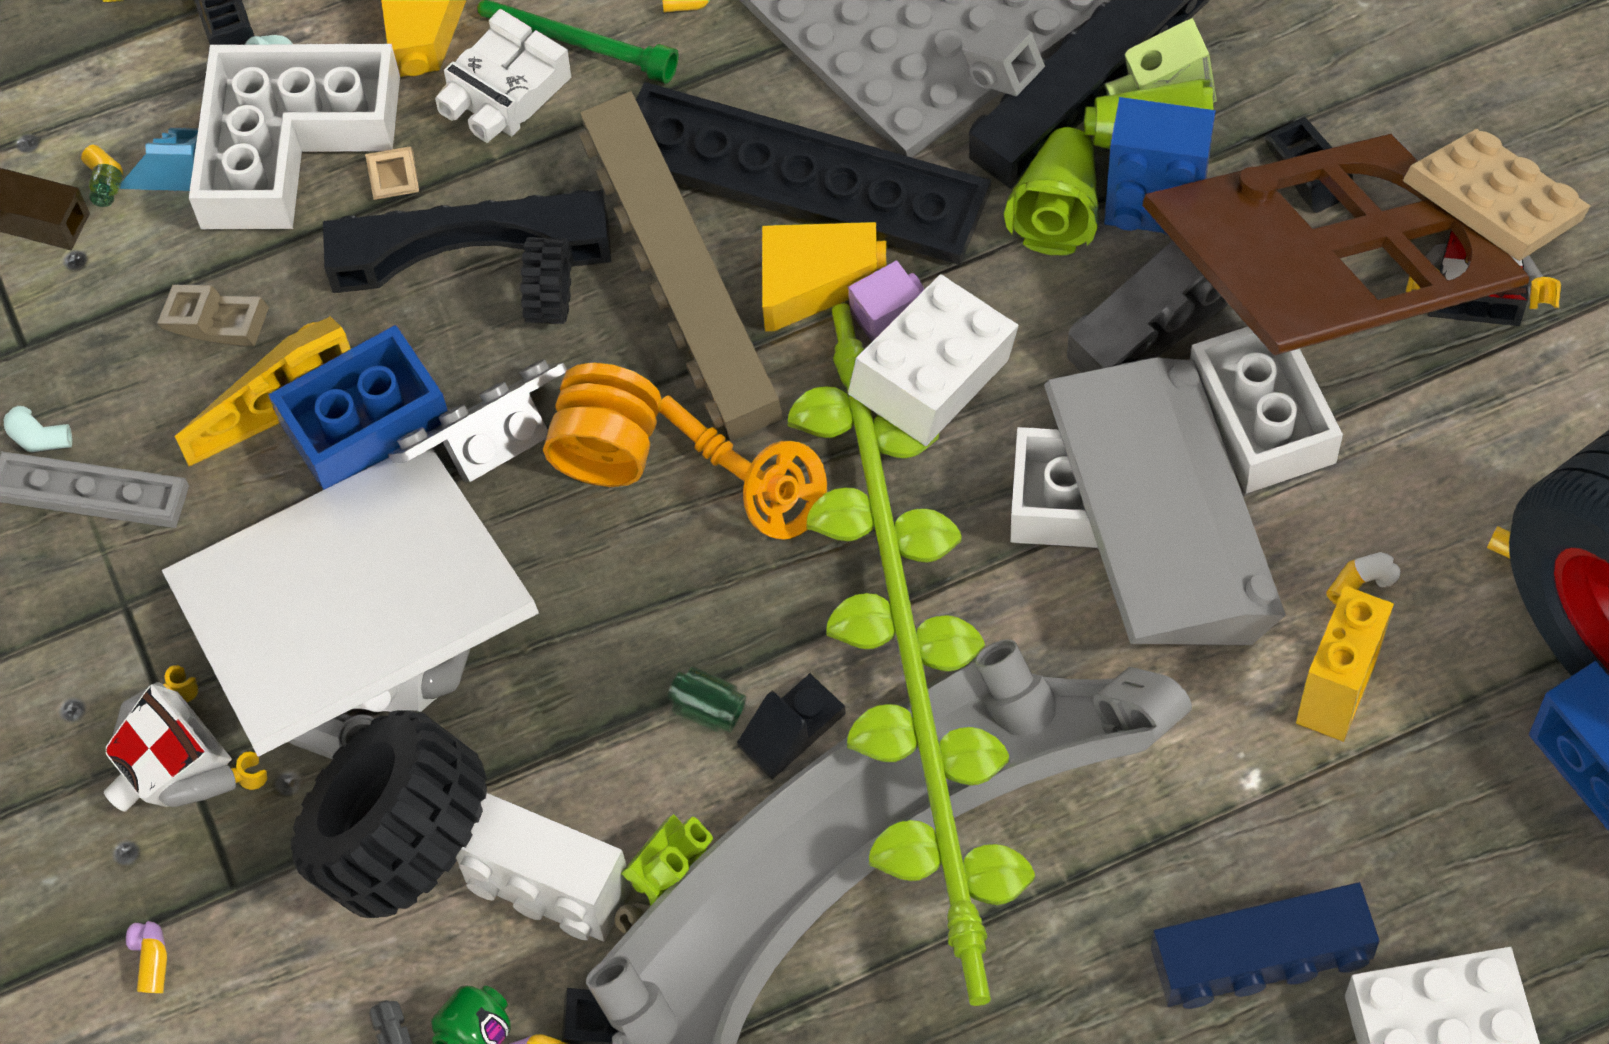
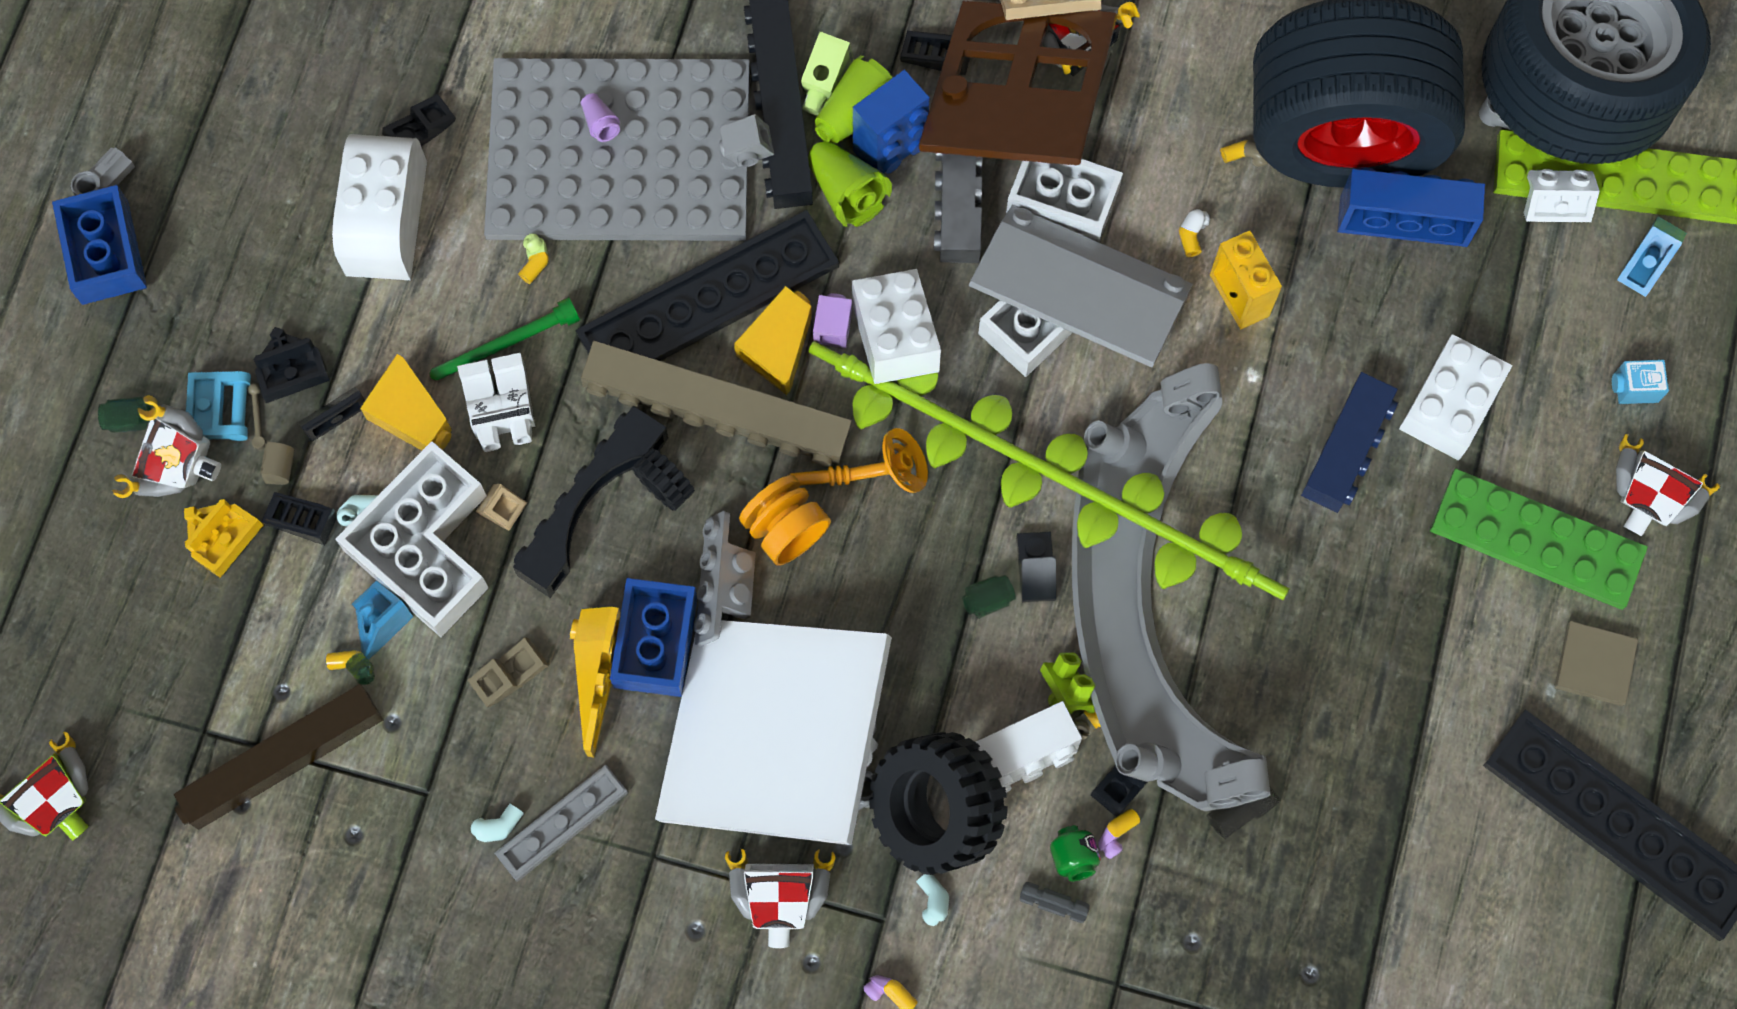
camera: 55 degrees left, 10 degrees up
none -> light aqua arm [916,874,949,926]

